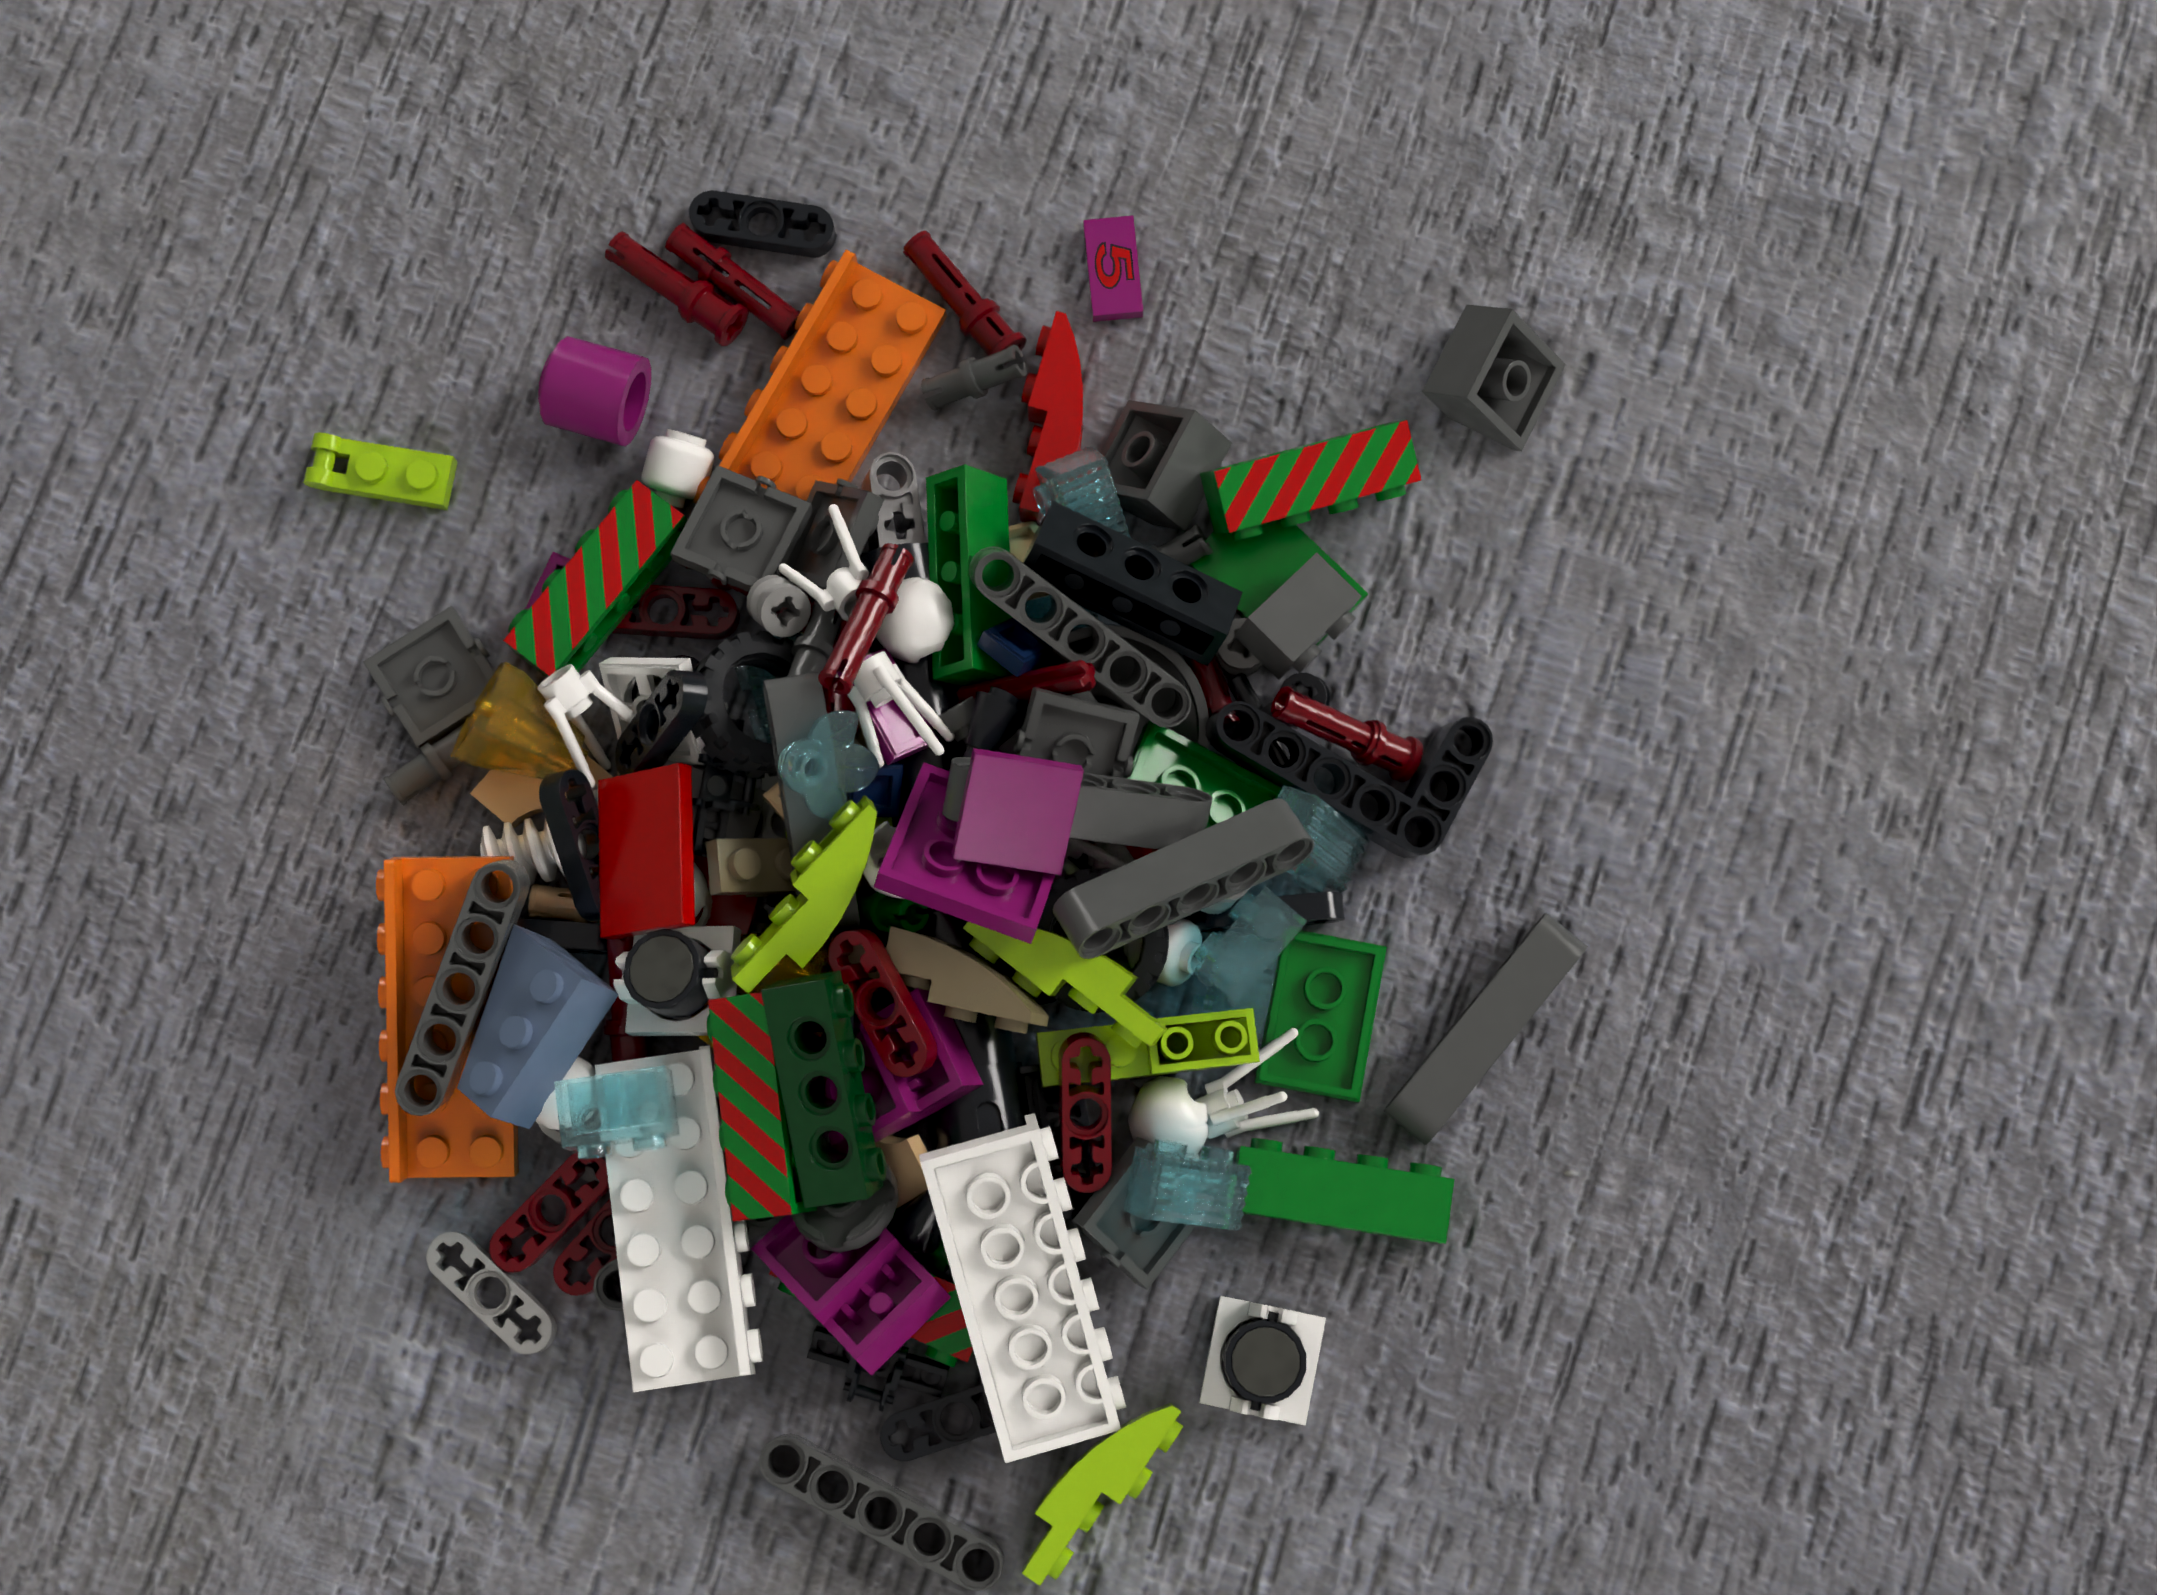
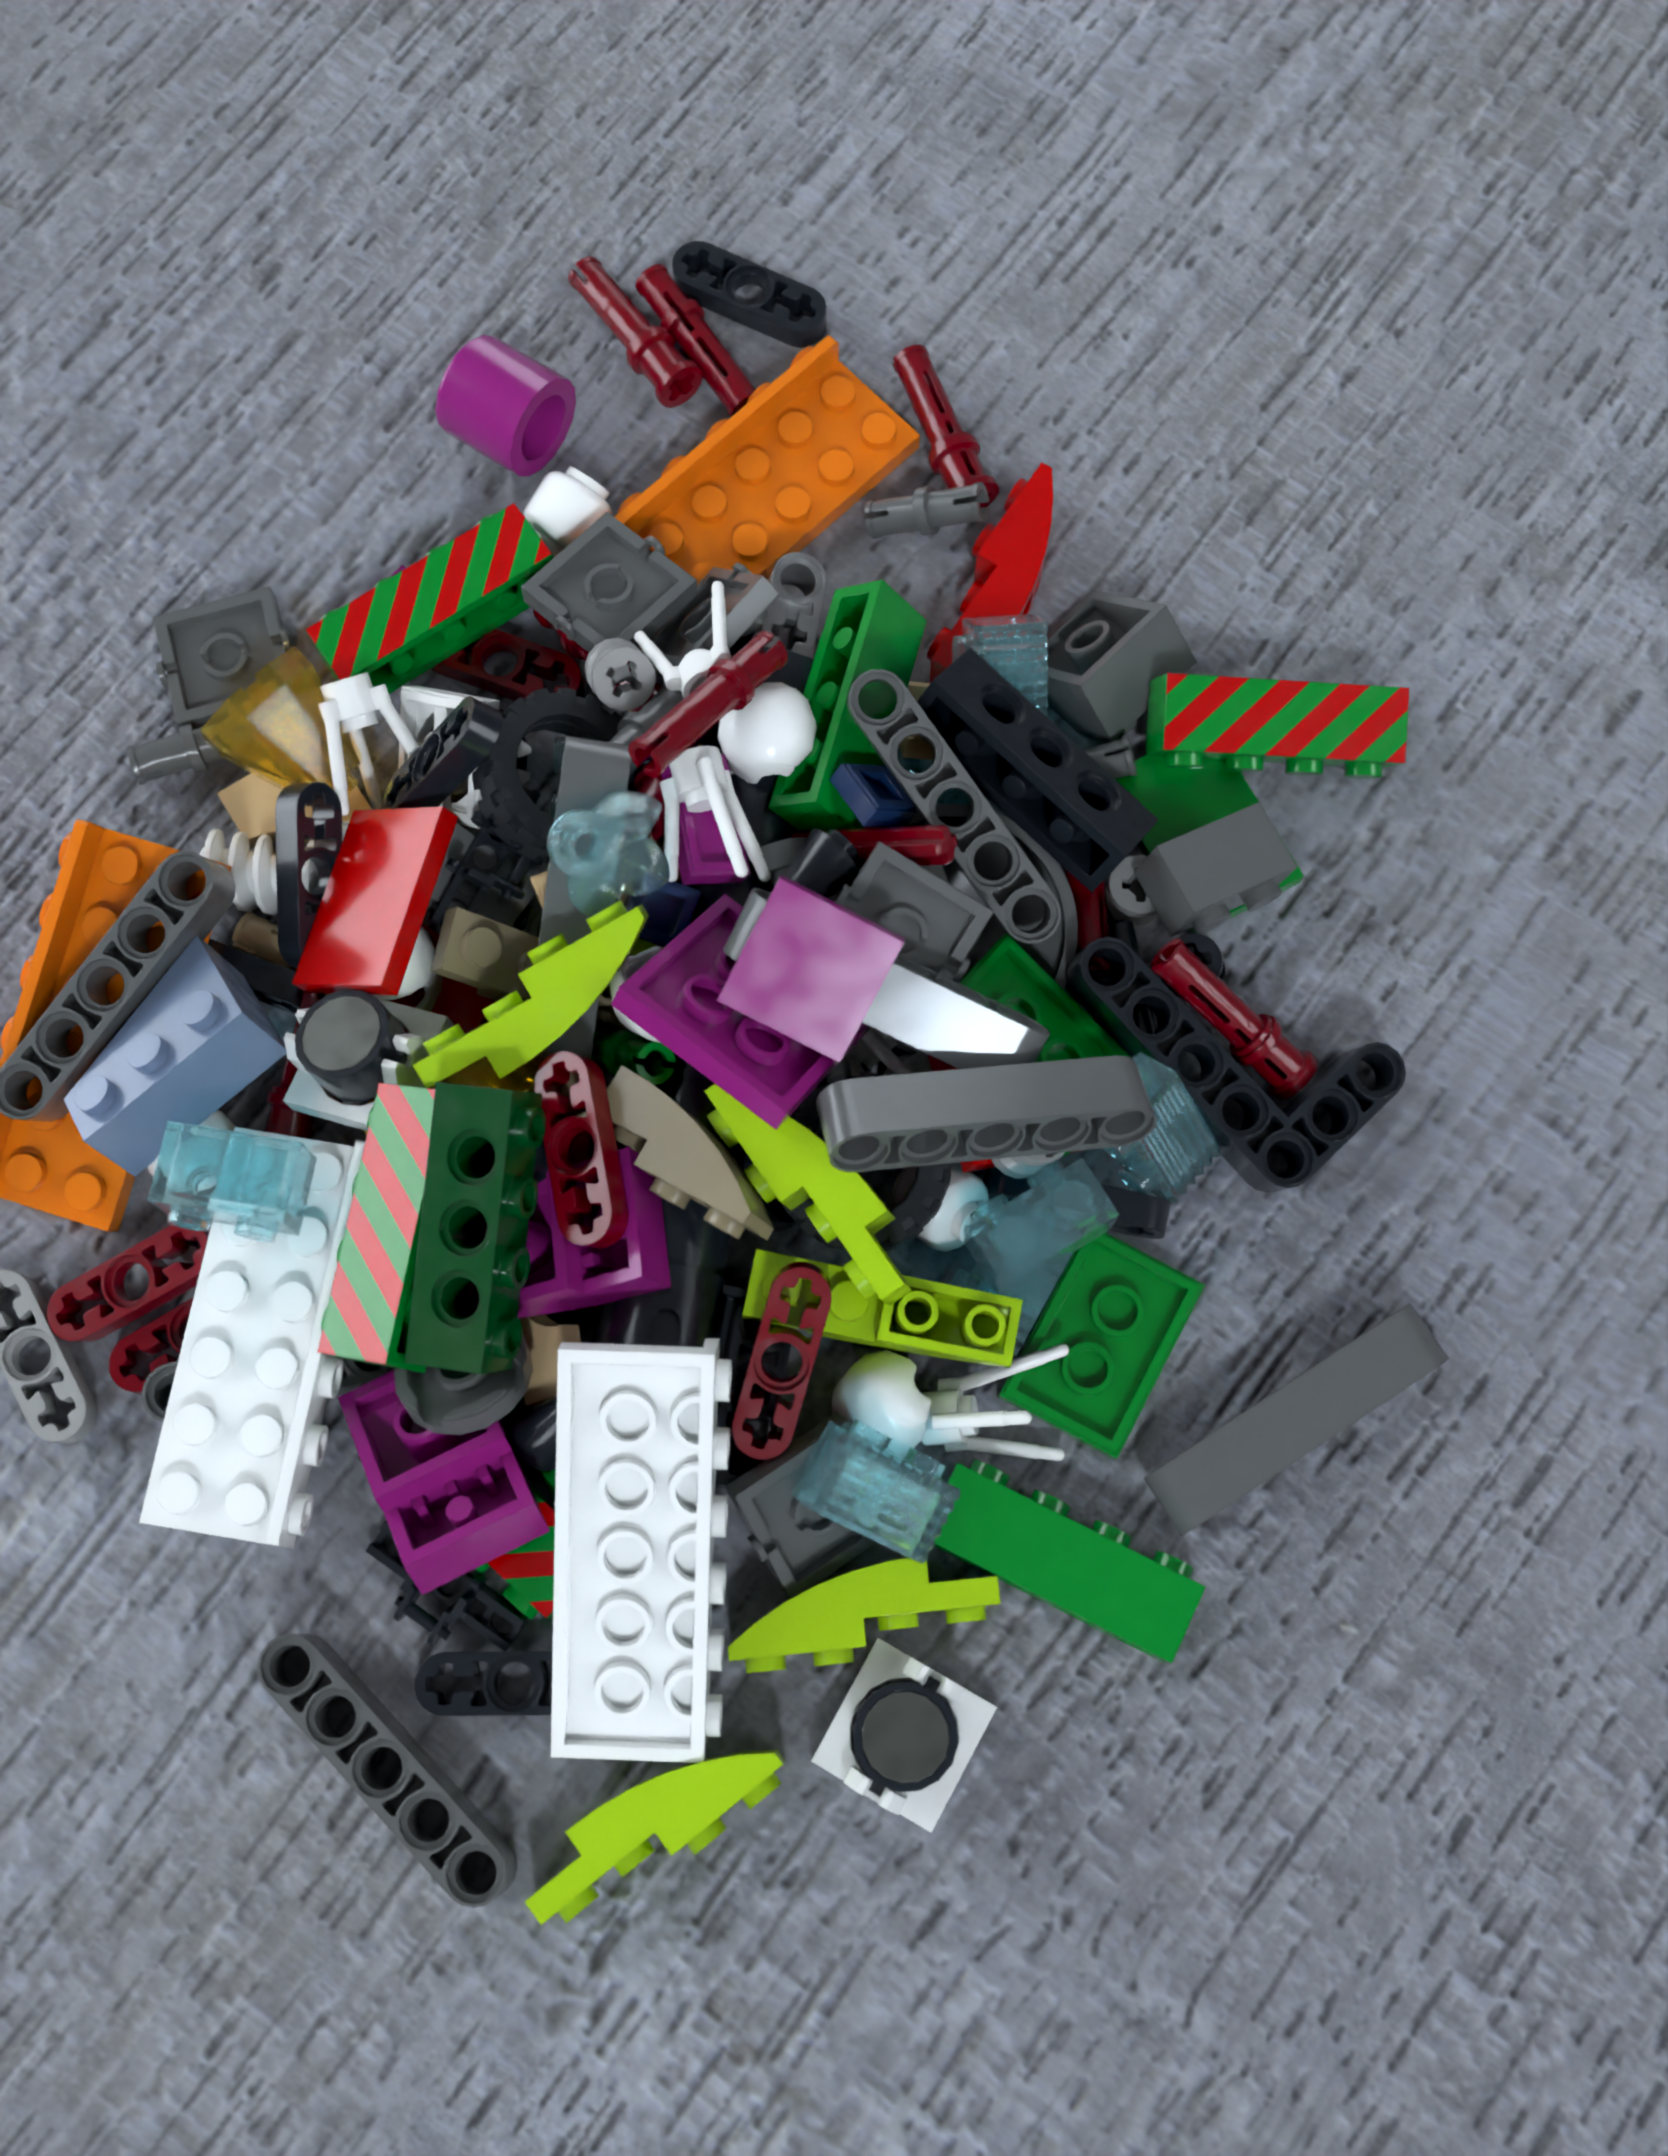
camera: 20 degrees right, 5 degrees down
lime plate [303,432,458,510] -> none
magenta tile [1083,215,1143,322] -> none
dark grey slope [1422,305,1566,451] -> none
none -> lime slope [728,1555,1001,1673]

